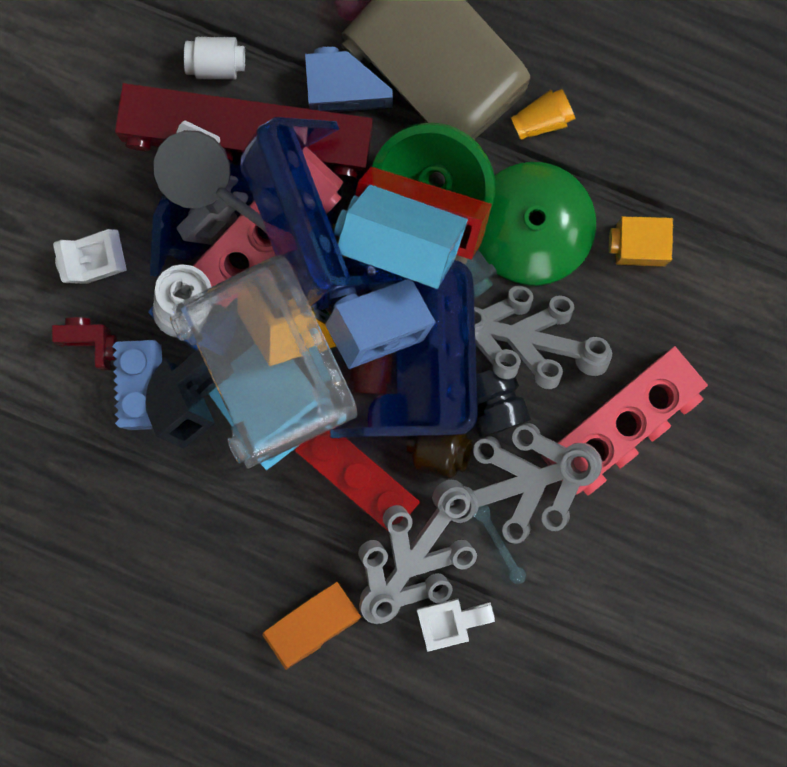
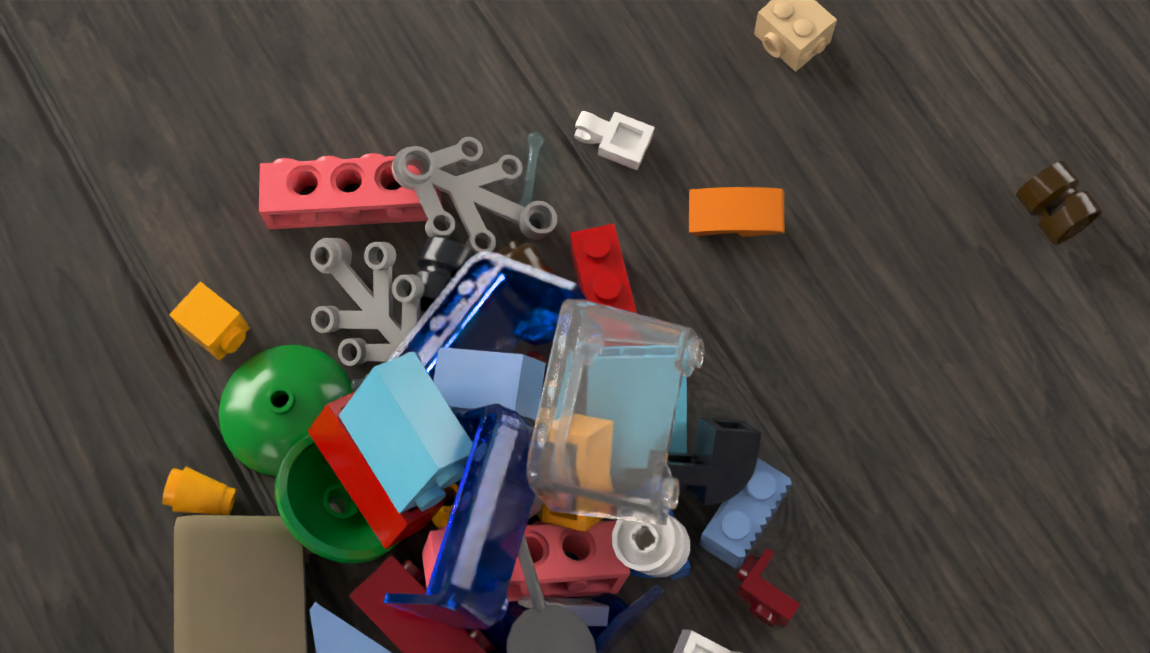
camera: 140 degrees left, 15 degrees down
light grey plant [358,480,477,624] -> none

